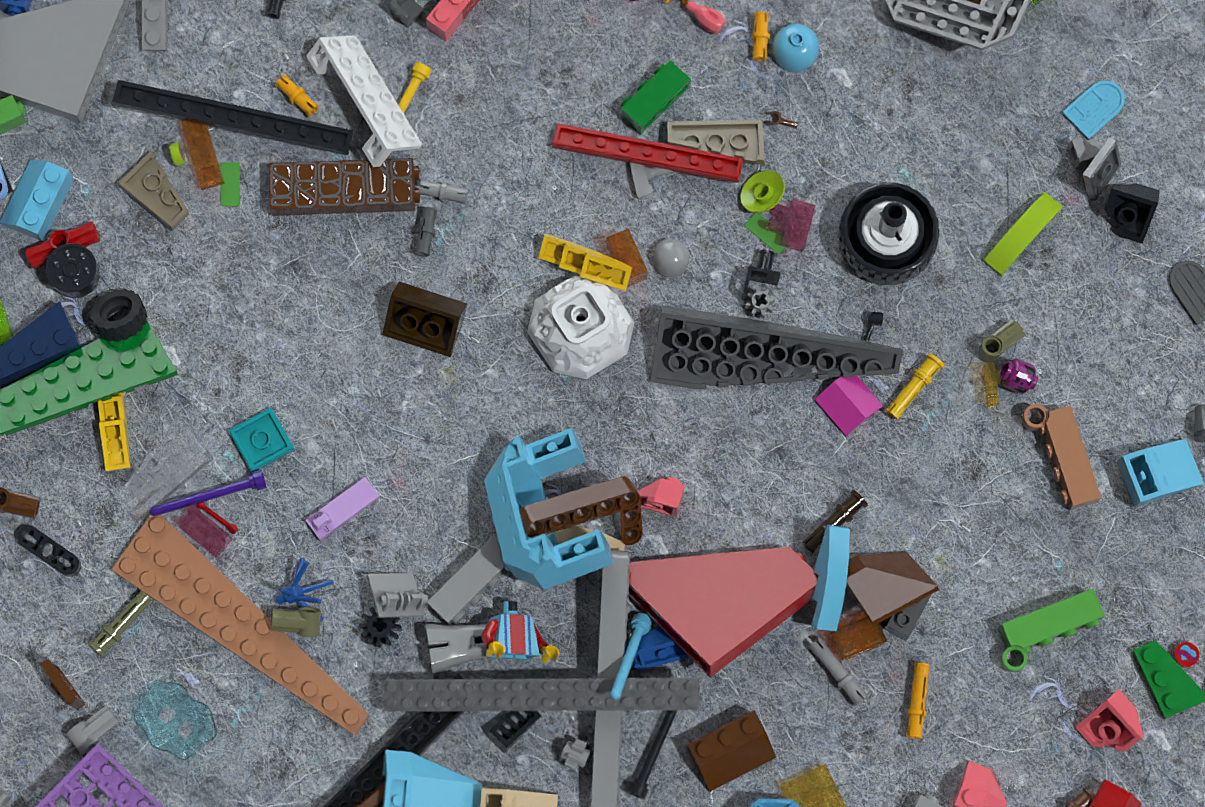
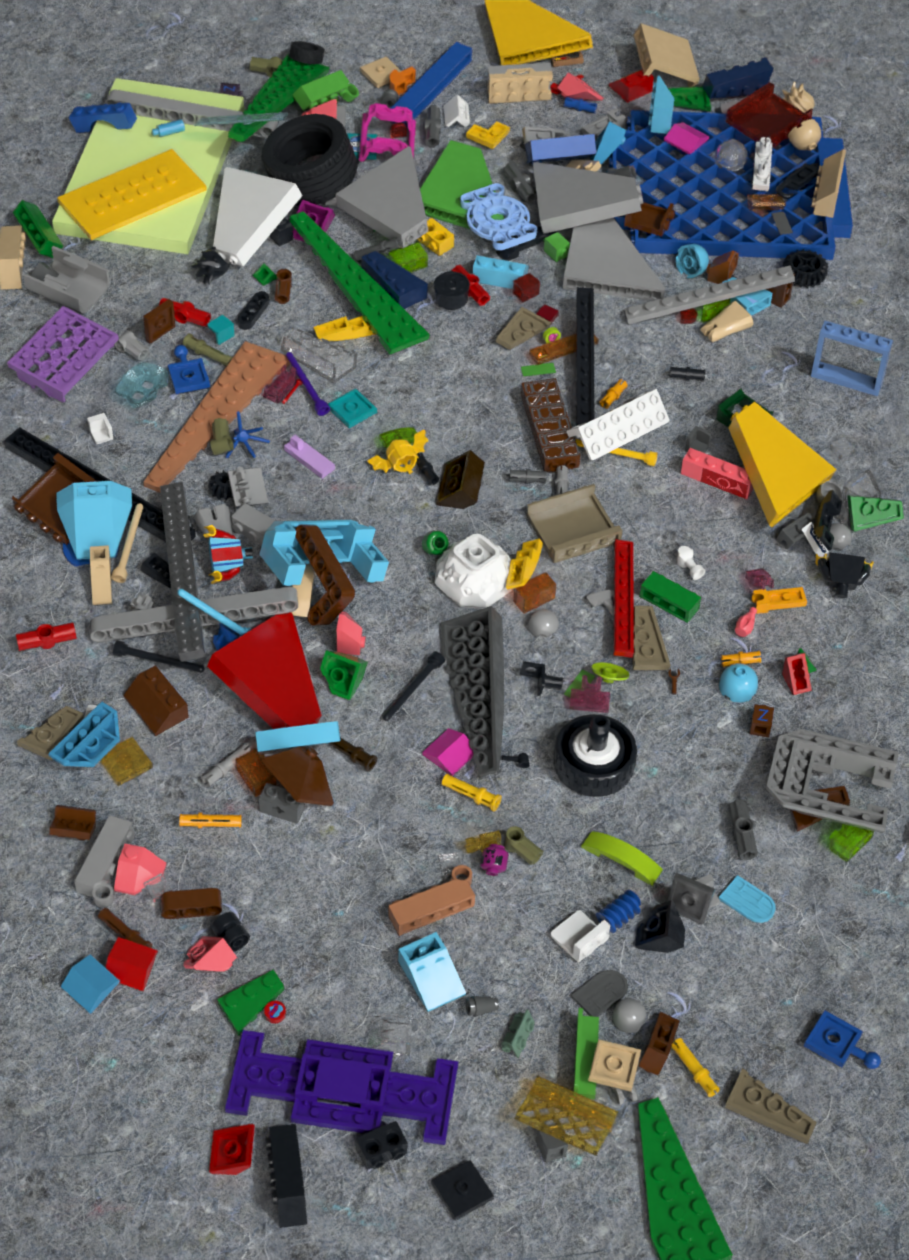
camera: 80 degrees right, 25 degrees down
black tyre [90,289,148,342] -> none
light grey gear [745,287,775,319] -> none
bright green hinge [998,589,1105,673] -> none
none -> white panel [87,413,113,444]
none -> tan piece [111,503,143,583]
none -> red piece [159,298,211,327]
none -> reddish brown beam [160,888,222,919]
none -> blue plate [168,345,210,394]
none -> teal panel [207,315,235,345]
none -> black wheel [212,912,250,952]
none -> green slope [320,650,368,700]
none -> yellow helmet [367,430,429,474]
none -> clear neon green slope [378,427,417,448]
none -> black piece [383,651,445,721]
none -> black pin [416,452,439,485]
none -> green head [422,531,449,555]
none -> clear red brick [513,273,540,302]
none -> dark tan panel [526,484,623,563]
none -> dark red tile [536,304,559,324]
none -> white bracket [551,911,610,963]
none -> blue piece [596,889,641,933]
none -> white leg [677,546,705,580]
none -> dark grey piece [729,799,758,860]
none -> reddish brown brick [750,704,774,738]

